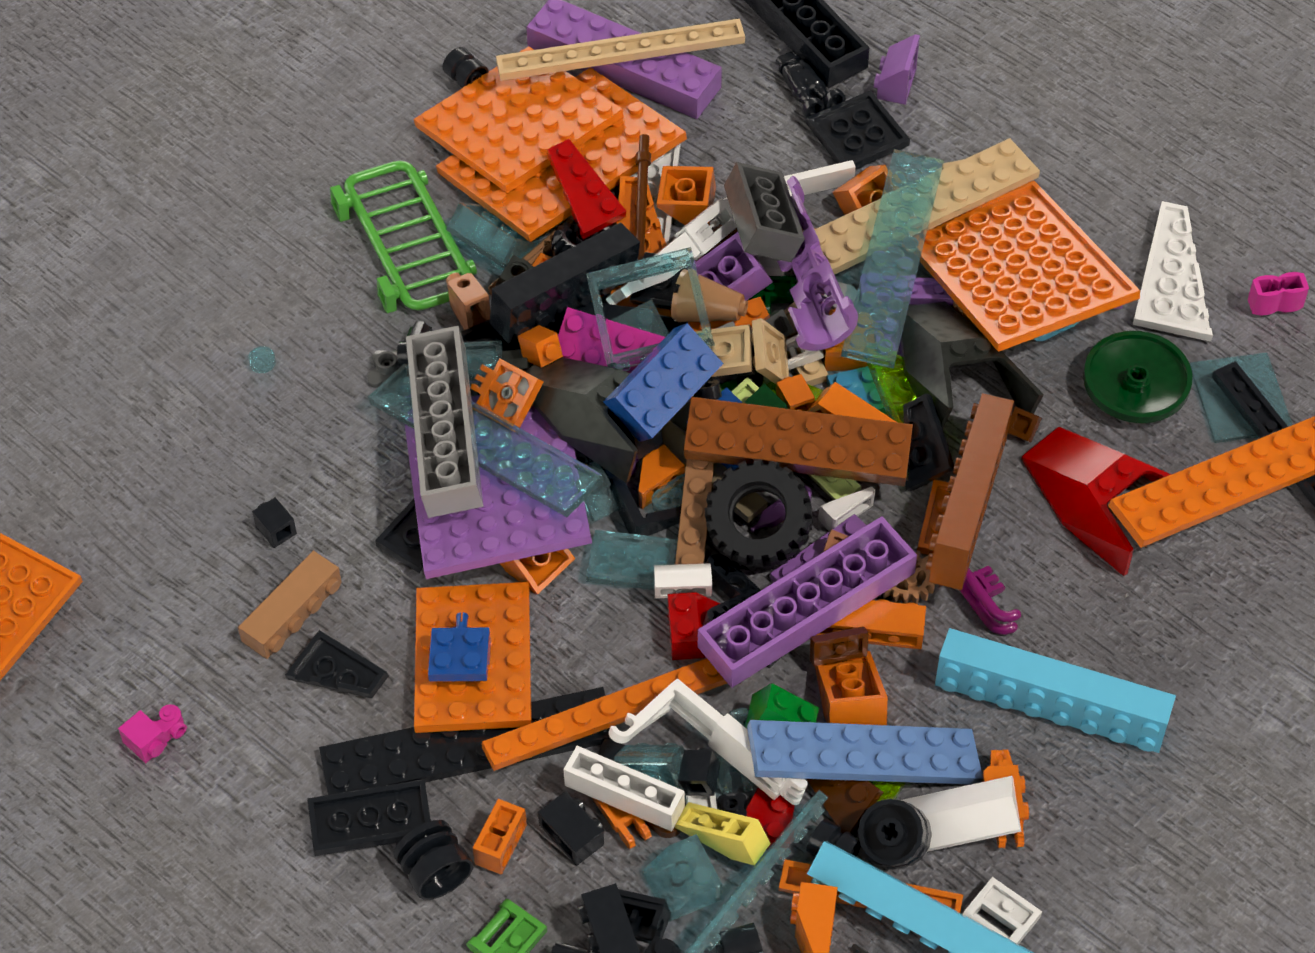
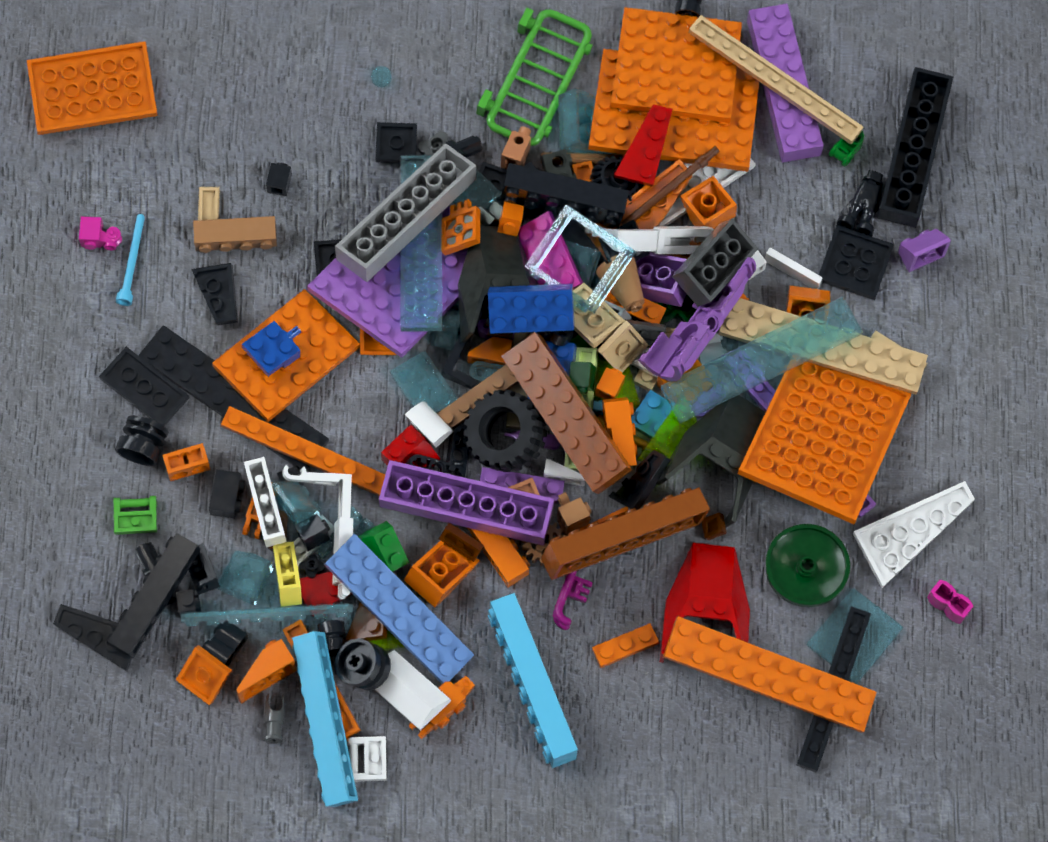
camera: 45 degrees right, 15 degrees up
none -> medium azure piece [116,214,145,306]
none -> tan tile [198,187,220,220]
none -> black plate [376,122,417,163]
none -> medium nougat brick [557,492,592,536]
none -> orange plate [592,623,659,668]
none -> green piece [828,131,864,167]

